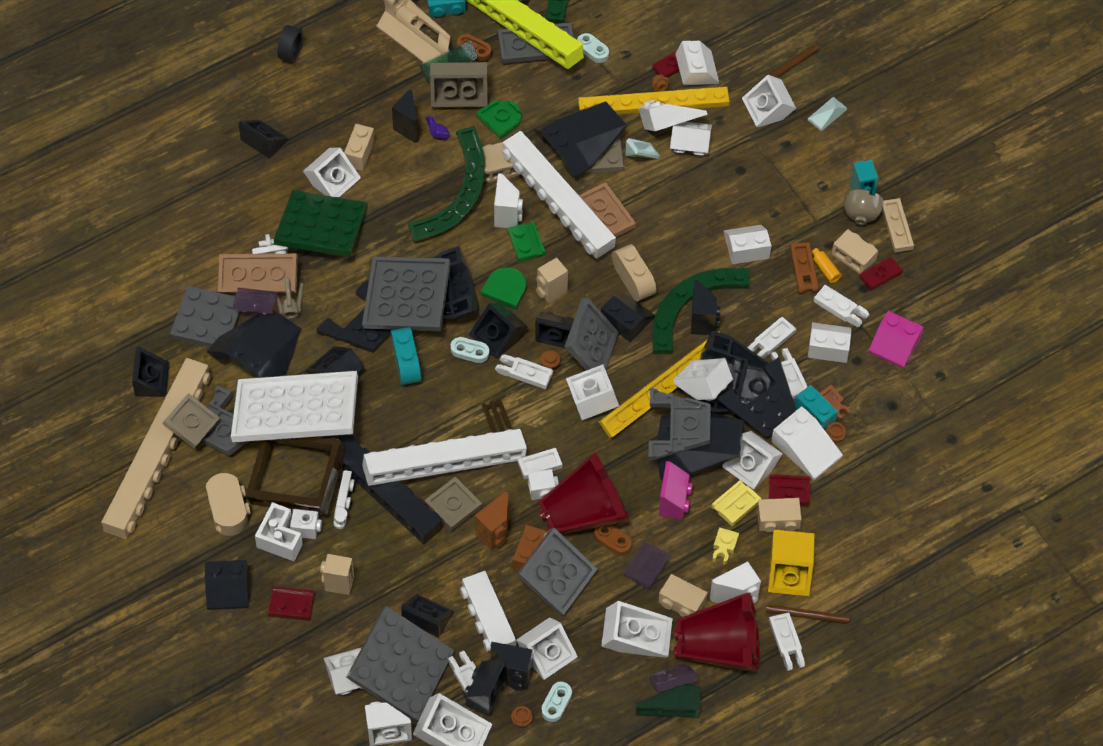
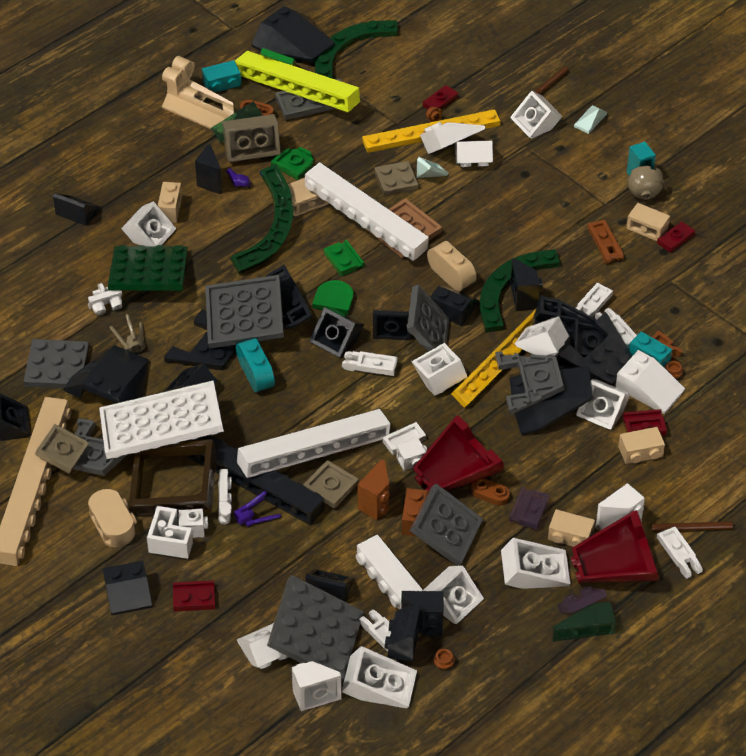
camera: 10 degrees left, 10 degrees down
medium nougat plate [218,253,298,294] -> none
clear purple plate [233,288,277,314] -> none
black tyre [277,25,303,62] -> none
tan brick [320,554,354,595] -> none
light aqua plate [451,337,489,363] -> none
dark brown tile [482,399,513,433] -> none
white slope [494,173,523,228] -> none
black wedge [534,101,627,179] -> none
tan brick [536,258,568,303] -> none
dark orange plate [540,350,560,369] -> none
light aqua plate [542,682,572,722] -> none
light aqua plate [577,33,609,63] -> none
dark pink slope [659,461,692,520] -> none
white slope [676,41,719,85] -> none
light yellow plate [711,480,762,527] -> none
light yellow plate [713,527,739,565] -> none
white slope [724,225,771,264] -> none
yellow slope [768,530,815,596] -> none
white slope [808,322,851,363] -> none
light orange cylinder [811,248,842,283] -> none
white hinge [814,285,869,327] -> none
dark pink slope [868,311,924,369] -> none
tan plate [882,198,914,253] -> none
none -> dark purple plant [233,491,281,527]

